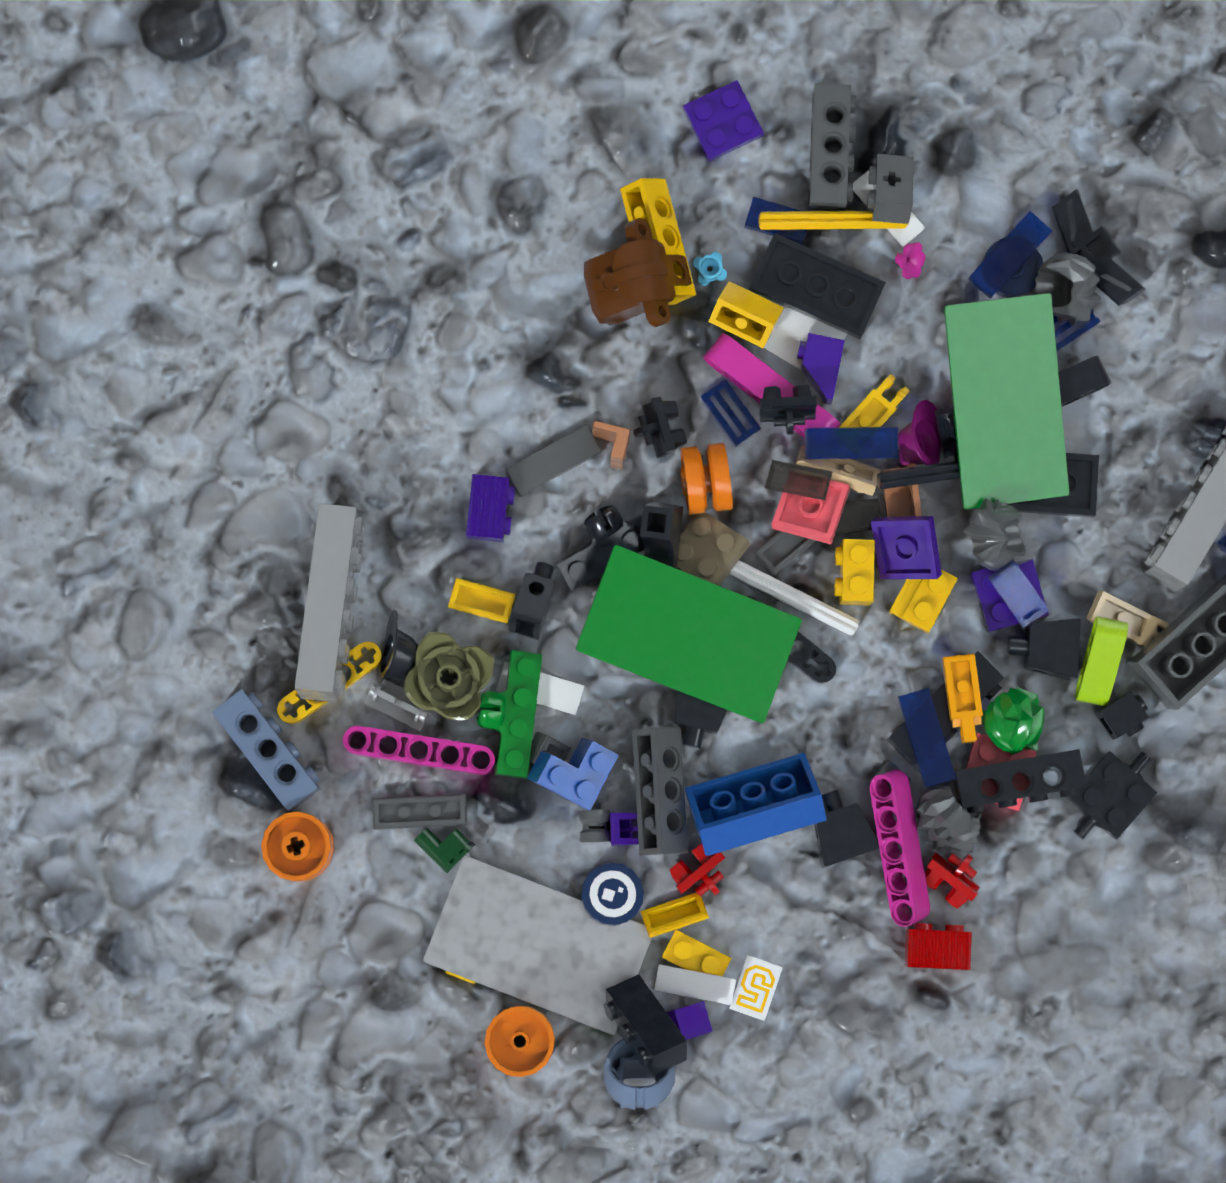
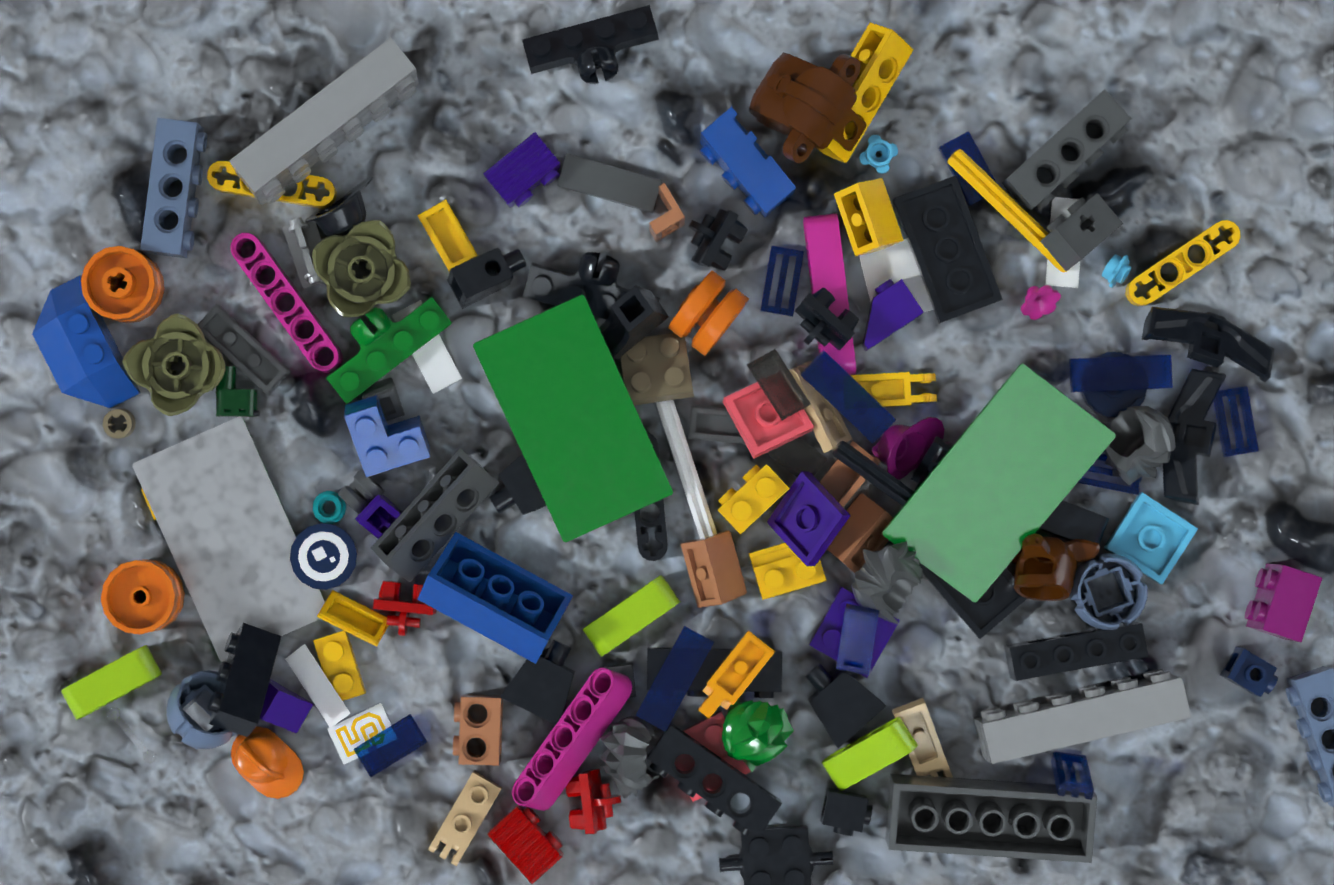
camera: 45 degrees right, 5 degrees up
dark purple plate [683,80,764,162] -> none
none -> blue wedge [32,275,141,408]
none -> lime beam [61,645,162,720]
none -> dark tan bush [103,409,136,439]
none -> olive brick [122,313,226,416]
none -> orange piece [231,726,304,799]
none -> teal plate [313,491,347,524]
none -> clear blue tile [354,714,428,777]
none -> tan hinge [428,771,502,867]
none -> nougat brick [453,694,503,766]
none -> black plate [522,5,659,84]
none -> lime beam [582,574,680,657]
none -> nougat panel [680,530,747,608]
none -> blue wedge [700,106,796,218]
none -> nougat panel [827,493,893,573]
none -> black brick [1004,621,1149,681]
none -> reddish brown piece [1011,534,1100,601]
none -> sand blue piece [1070,553,1148,630]
none -> medium azure plate [1102,254,1132,288]
none -> medium azure plate [1104,492,1198,585]
none -> yellow beam [1125,220,1240,306]
none -> black plate [1142,307,1275,382]
none -> clear blue tile [1213,386,1259,457]

